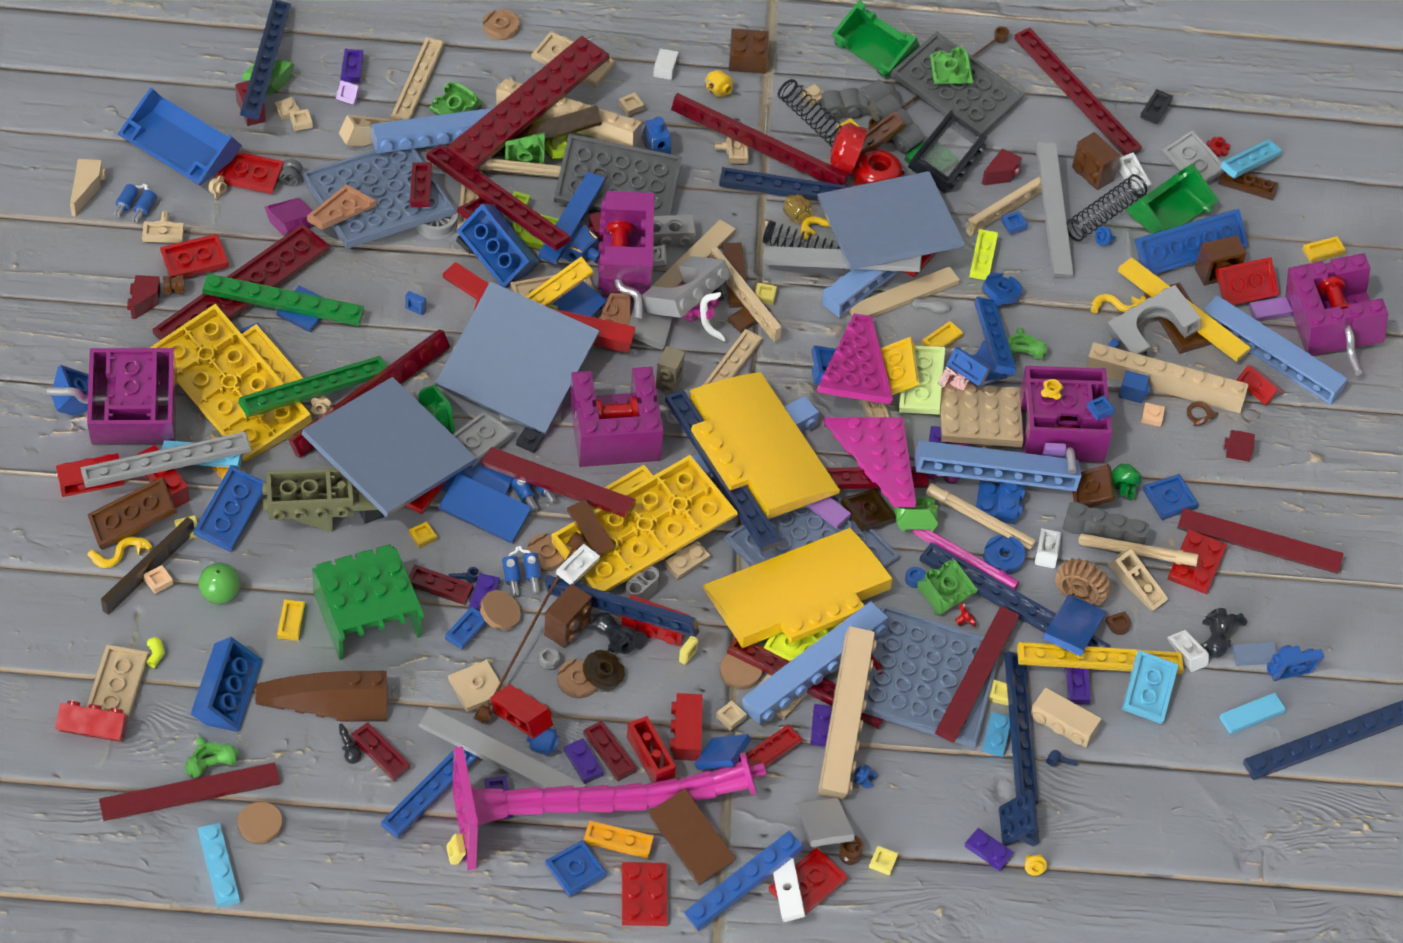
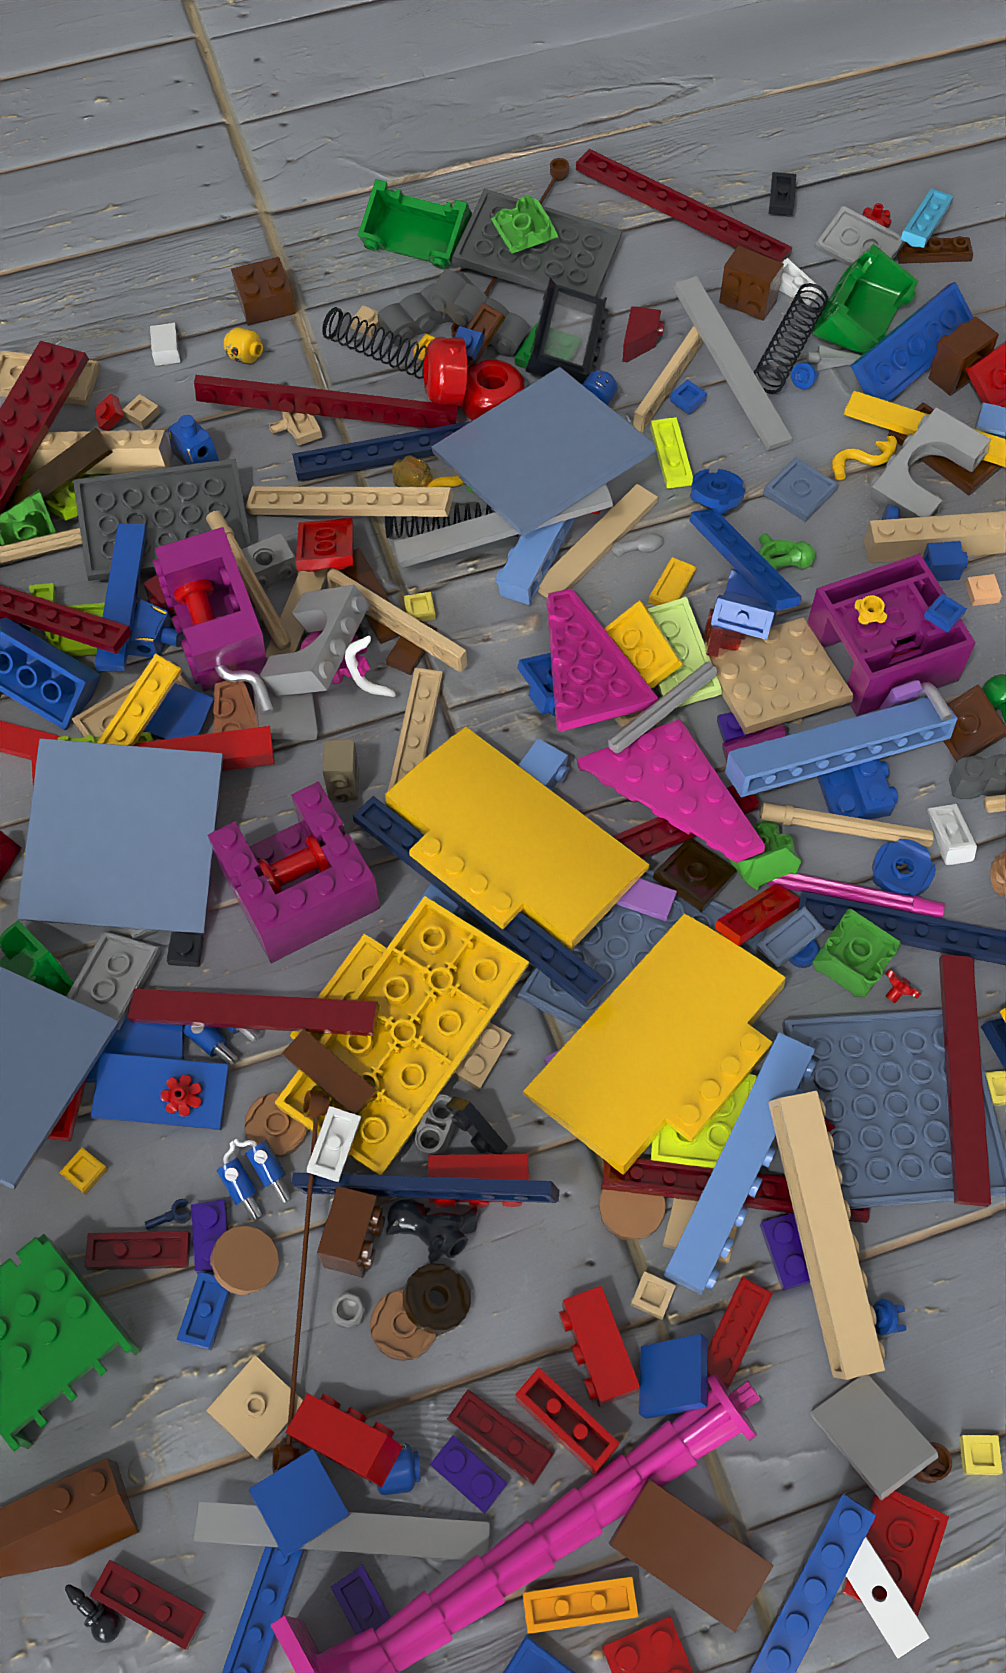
camera: 15 degrees left, 10 degrees up
light yellow tile [679,636,698,665] -> none
none -> red plate [94,393,124,431]
none -> red plant [160,1075,202,1117]
none -> tan axle [206,511,291,650]
none -> tan plate [245,486,454,517]
none -> blue tile [249,1449,350,1559]
none -> red plate [296,518,354,572]
none -> black plate [446,1096,508,1154]
none -> blue plate [455,326,485,361]
none -> blue head [582,370,618,406]
none -> light grey axle [608,661,717,754]
none -> red plate [715,883,800,946]
none -> sand blue tile [756,906,825,970]
none -> sand blue tile [763,457,839,522]
none -> light grey piece [806,345,862,371]

